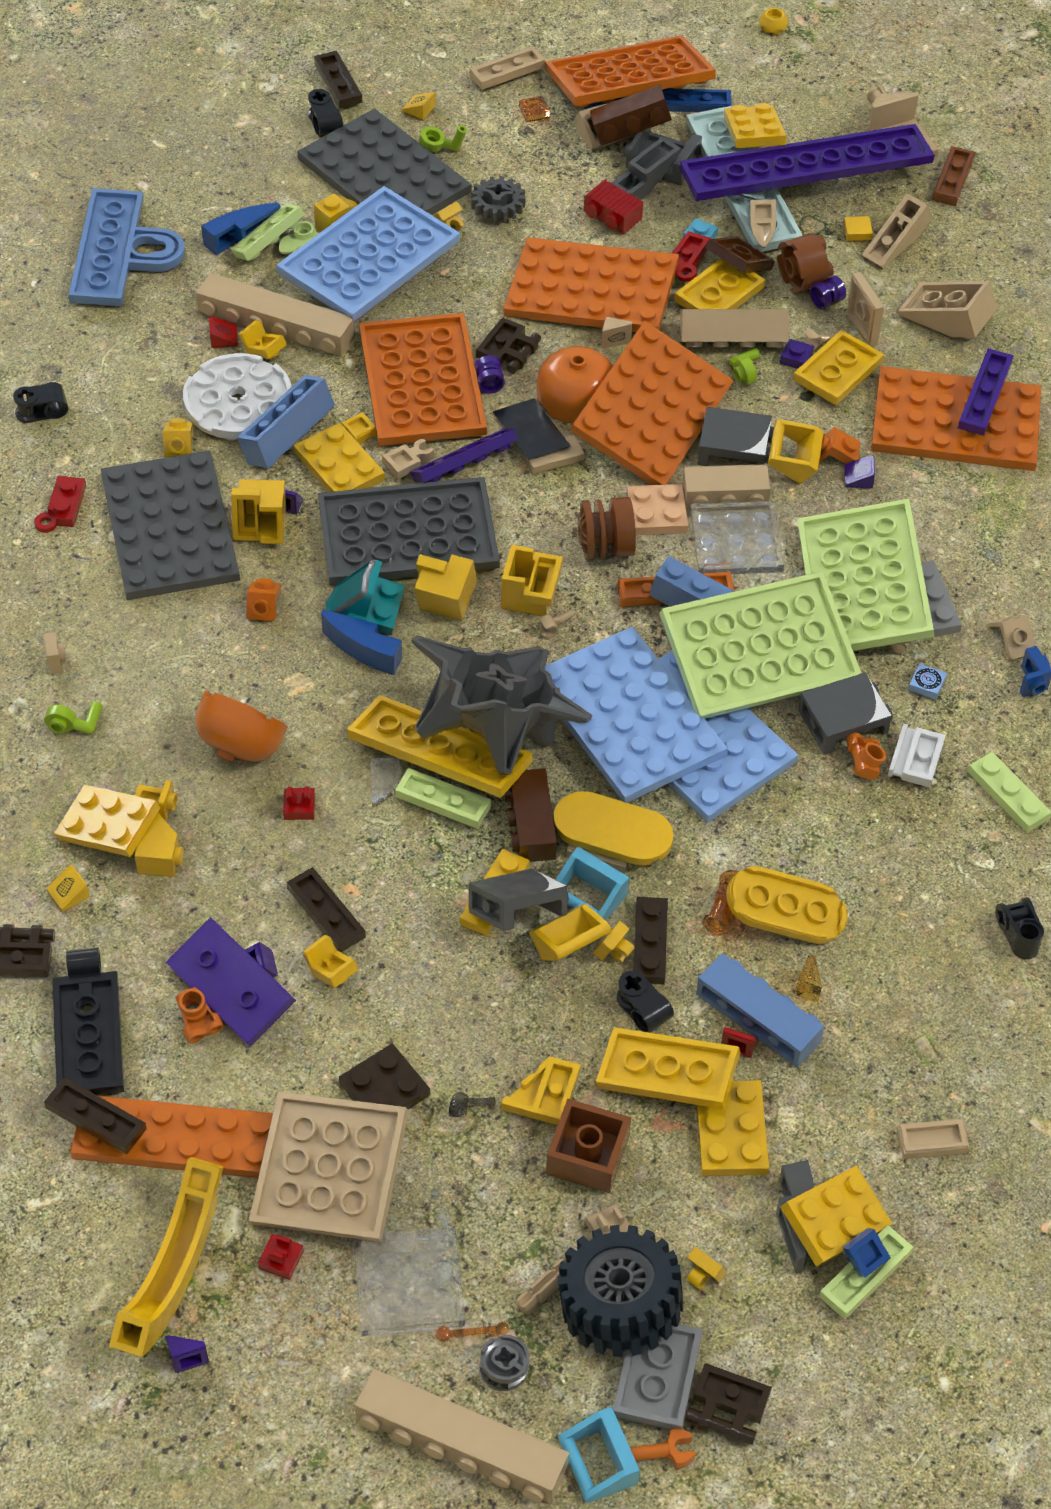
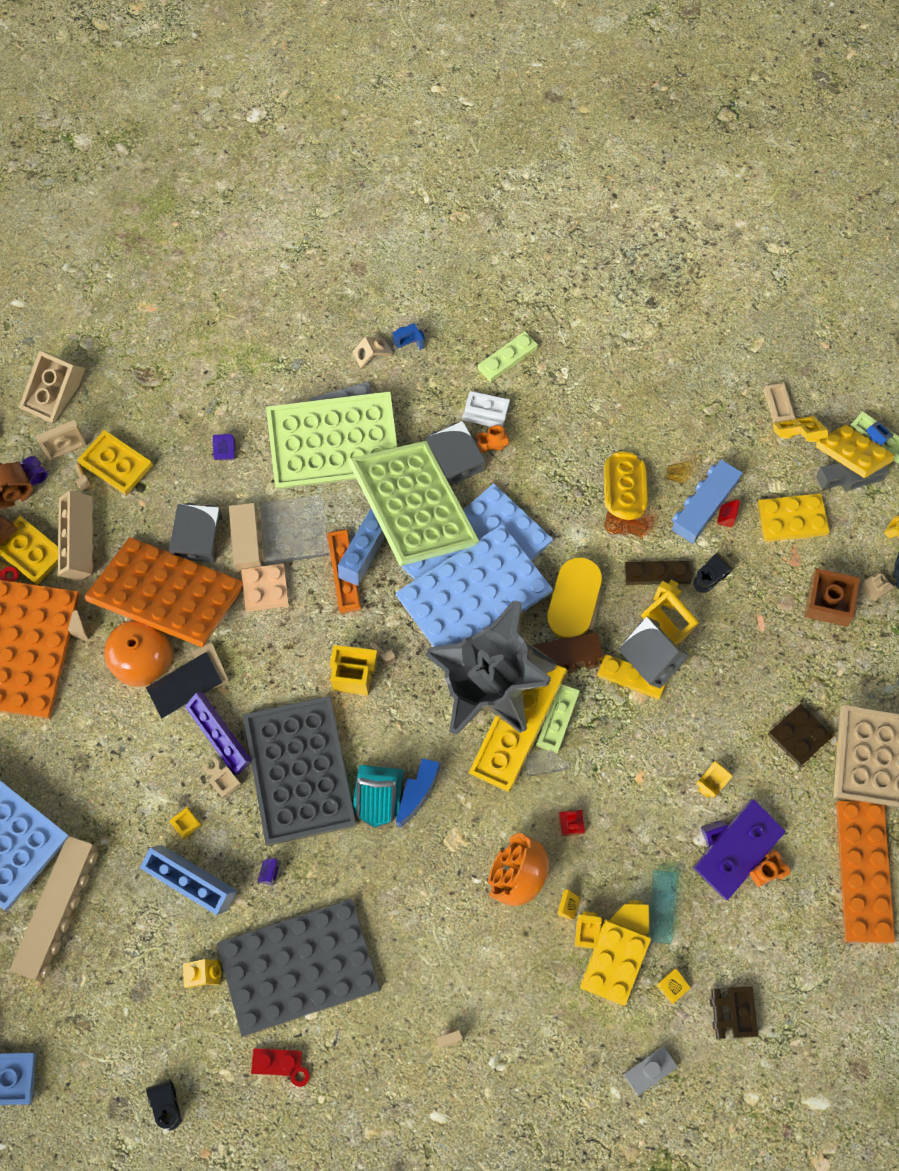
camera: 90 degrees left, 15 degrees up
lime plate [44,701,103,734] -> none
dark brown plate [44,1077,147,1154] -> none
black hinge [52,947,124,1095] -> none
white plate [183,353,292,440] -> none
red slope [209,316,238,348] -> none
yellow plate [231,479,286,544] -> none
yellow bracket [239,320,287,360] -> none
orange bracket [246,578,281,621] -> none
dark brown plate [287,867,366,952] -> none
yellow plate [293,423,385,492] -> none
orange plate [359,313,487,446] -> none
yellow plate [414,554,477,621] -> none
clear smoke hand [449,1092,496,1117] -> none
dark purple wheel [475,355,505,394] -> none
dark brown plate [476,317,541,374] -> none
yellow wing [501,1056,581,1125] -> none
medium azure tile [556,847,629,920] -> none
dark orange wheel [578,497,636,559] -> none
yellow plate [596,1027,740,1109] -> none
lime plate [729,348,760,386] -> none
yellow tile [768,419,824,484] -> none
dark purple plate [780,339,814,369] -> none
orange bracket [819,427,860,464] -> none
orange plate [871,366,1041,471] -> none
light blue tile [908,663,947,700] -> none
dark purple plate [957,348,1014,436] -> none
black piece [995,897,1044,960] -> none
none -> yellow slope [557,889,580,920]
none -> clear light blue plate [648,870,677,945]
none -> yellow plate [773,416,828,442]

